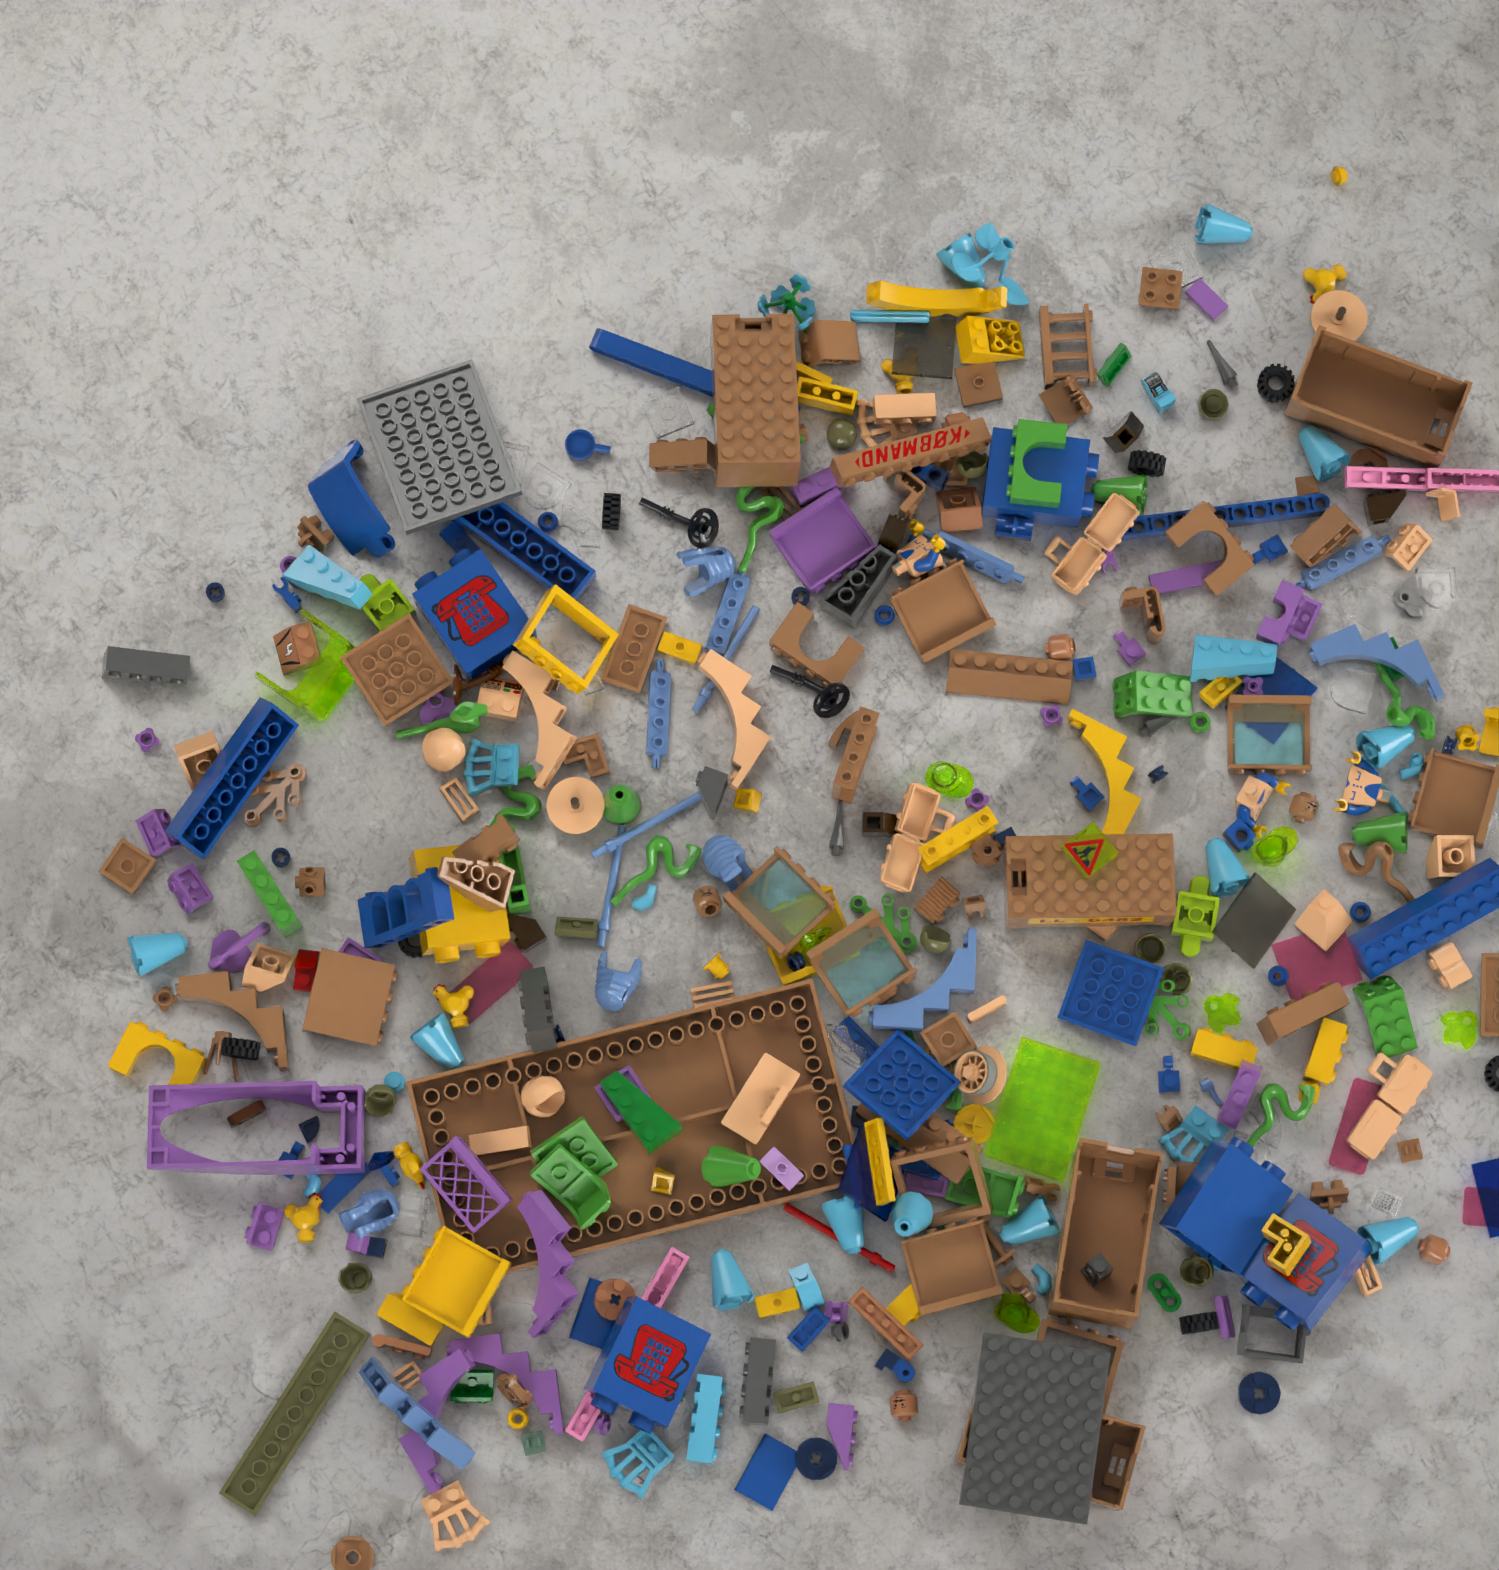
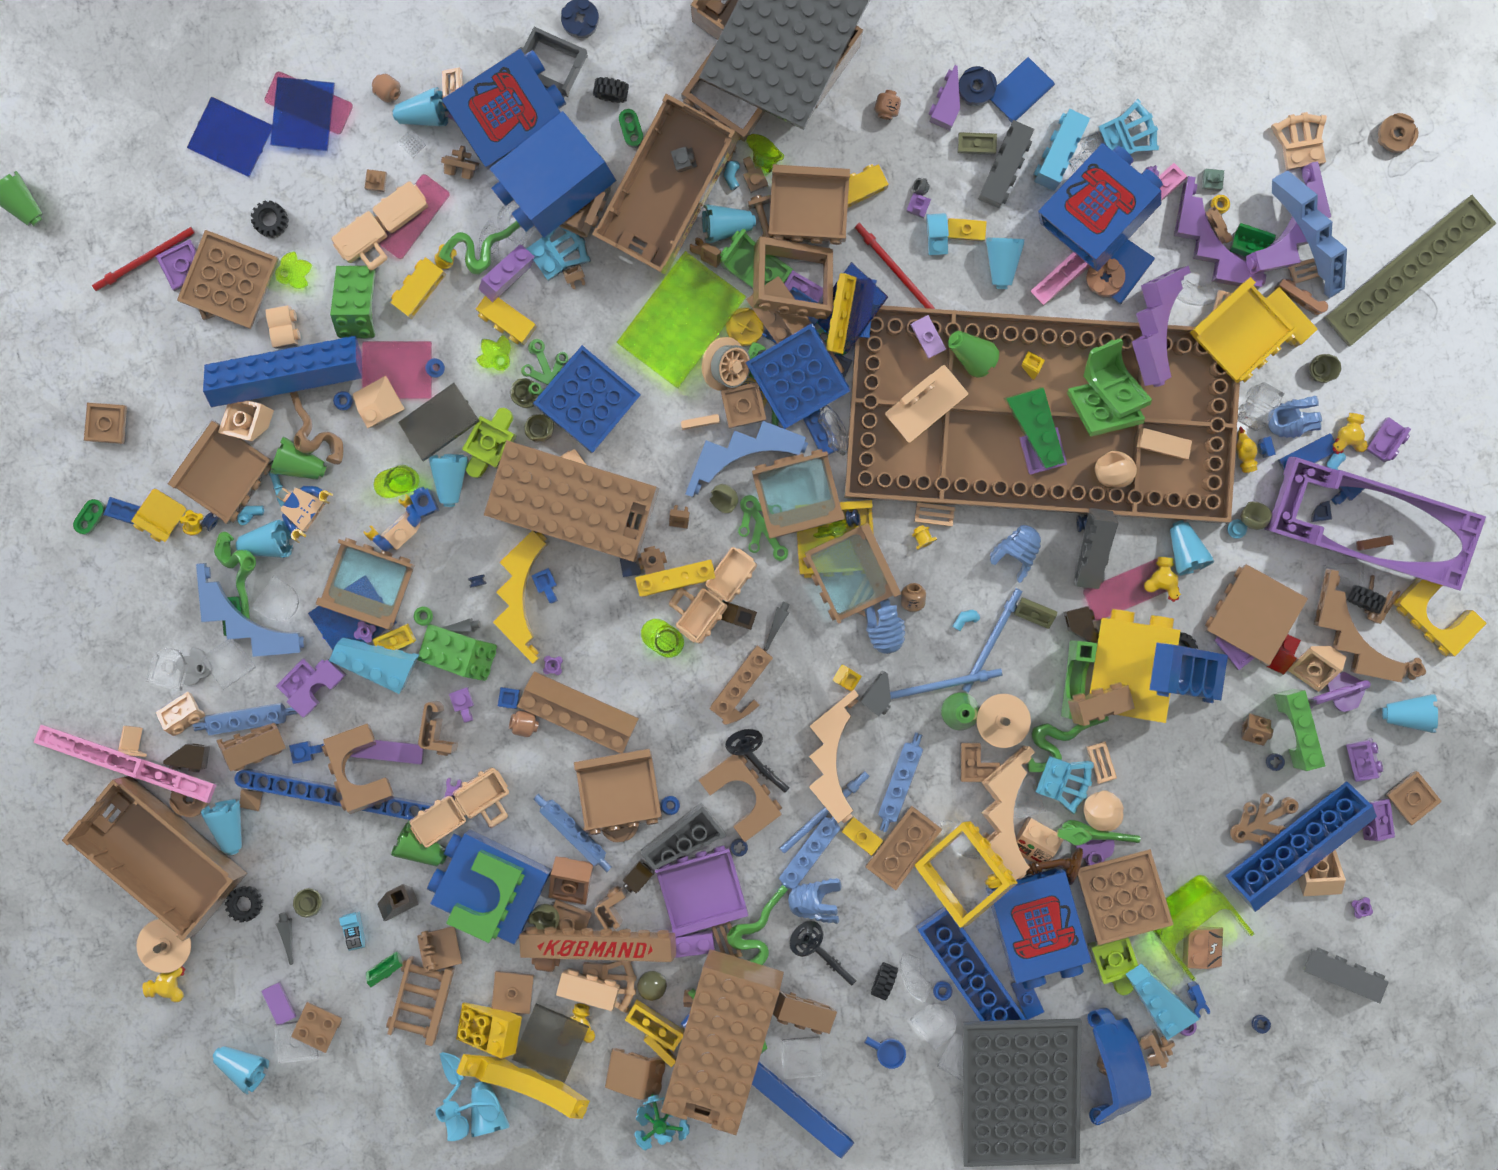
camera: 160 degrees left, 10 degrees up
leg [345,1233,388,1259] -> none
clear blue tile [368,1151,395,1171] -> none
medium lavender fence [420,1136,514,1233] -> none
medium nougat wedge [437,857,515,912] -> none
bright green animal [610,835,702,906] -> none
blue plate [787,1306,831,1352] -> none
medium azure cone [822,1195,864,1255] -> none
nougat tile [848,1286,924,1361] -> none
medium azure axle [850,310,930,323] -> none
leg [874,1348,915,1383] -> none
medium azure cone [891,1191,933,1236] -> none
torso [892,519,946,577] -> none
dark blue leg [909,464,949,493] -> none
medium nougat brick [914,877,960,925] -> none
medium lavender plate [965,788,990,812] -> none
blue hips [995,515,1034,541] -> none
clear neon green piece [1060,822,1119,879] -> none
black tyre [1128,450,1167,477] -> none
blue plate [1157,1056,1180,1093] -> none
olive hair [1179,1255,1214,1287] -> none
medium blue hand [1199,1079,1222,1105] -> none
medium lavender tile [1214,1296,1236,1339] -> none
medium nougat wedge [1256,981,1350,1046] -> none
yellow brick [1261,1213,1311,1277] -> none
medium nougat head [1289,792,1319,824] -> none
yellow plate [1330,166,1347,186] -> none

